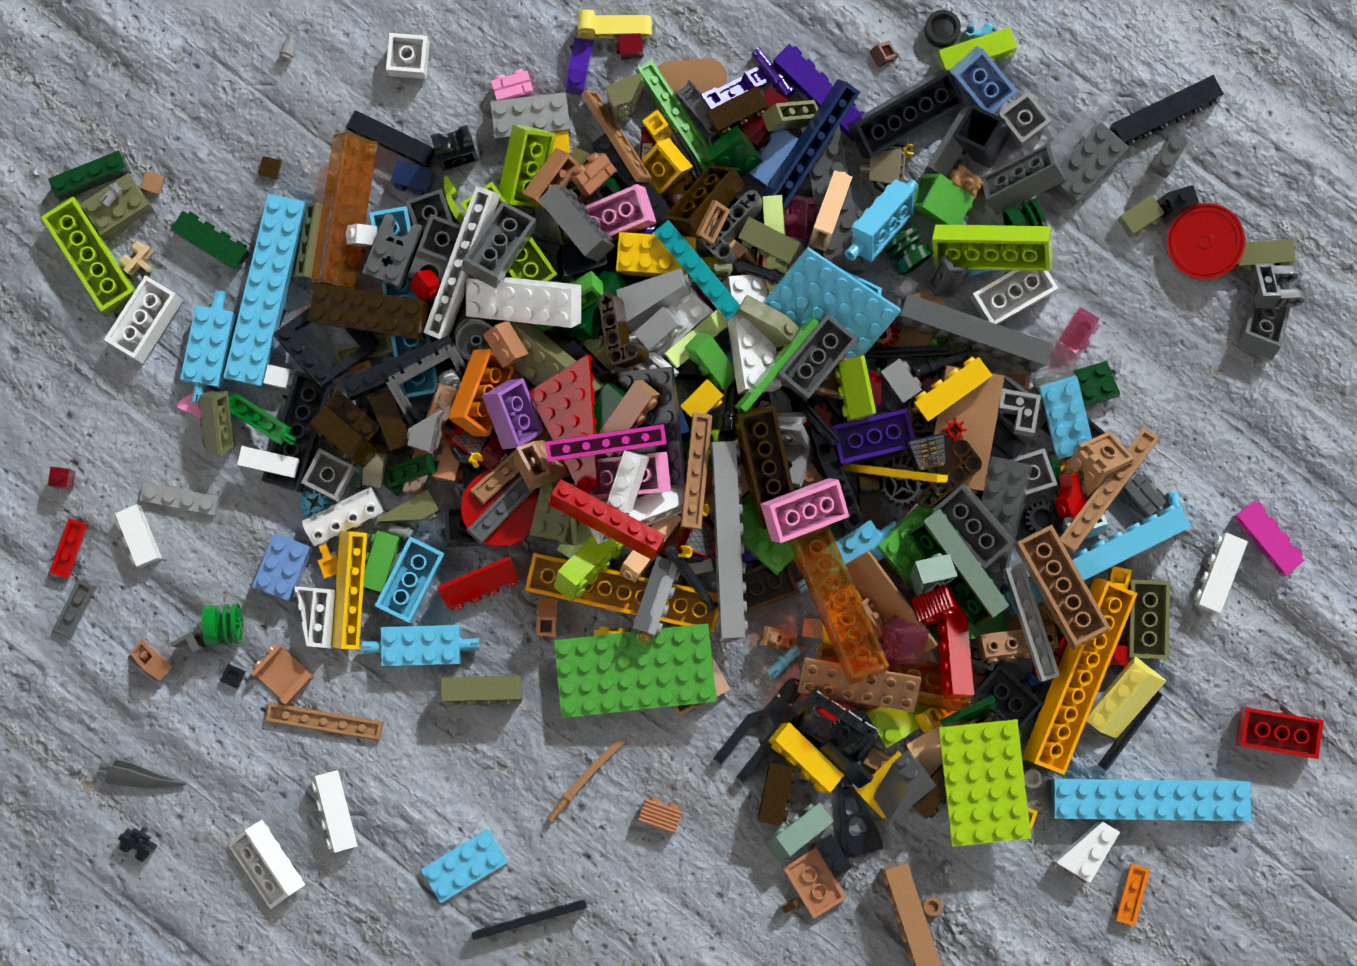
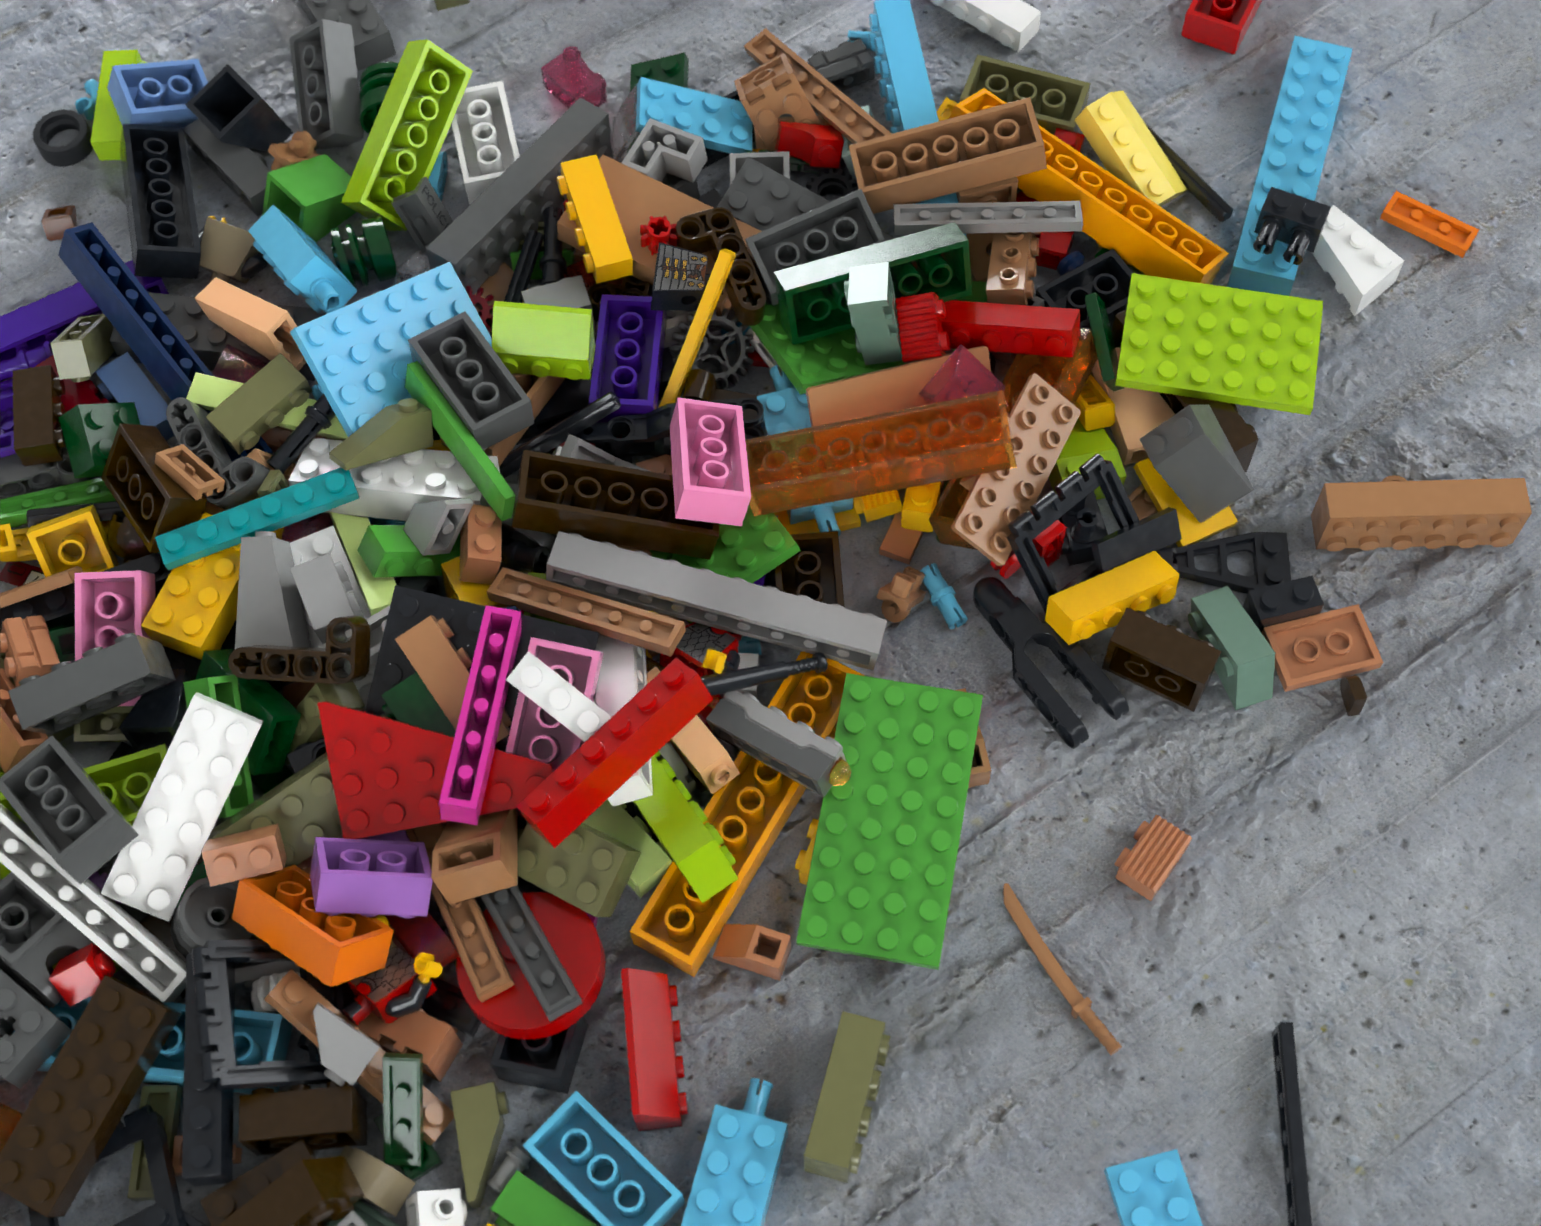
camera: 70 degrees left, 20 degrees down
light grey brick [997,91,1052,149] -> none
none -> light grey slope [403,498,474,556]
none -> nougat brick [460,504,502,585]
none -> black brick [1253,187,1331,265]

